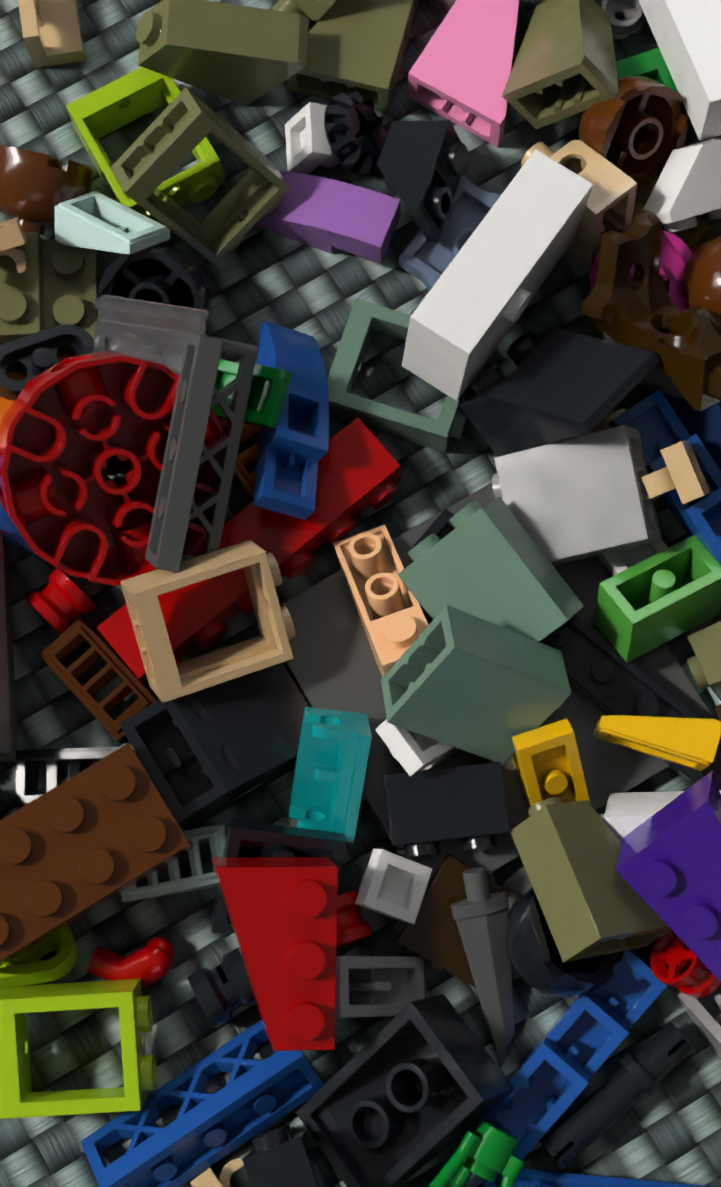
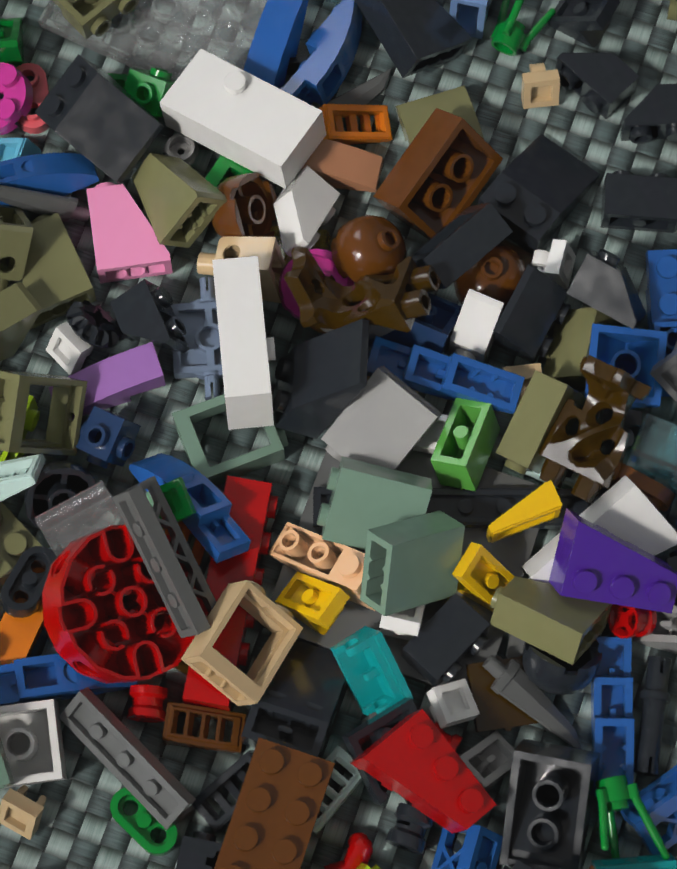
camera: 45 degrees left, 5 degrees down
tan tile [641,440,711,504] -> none
none -> dark blue brick [76,406,141,469]
none -> yellow slope [275,571,350,635]

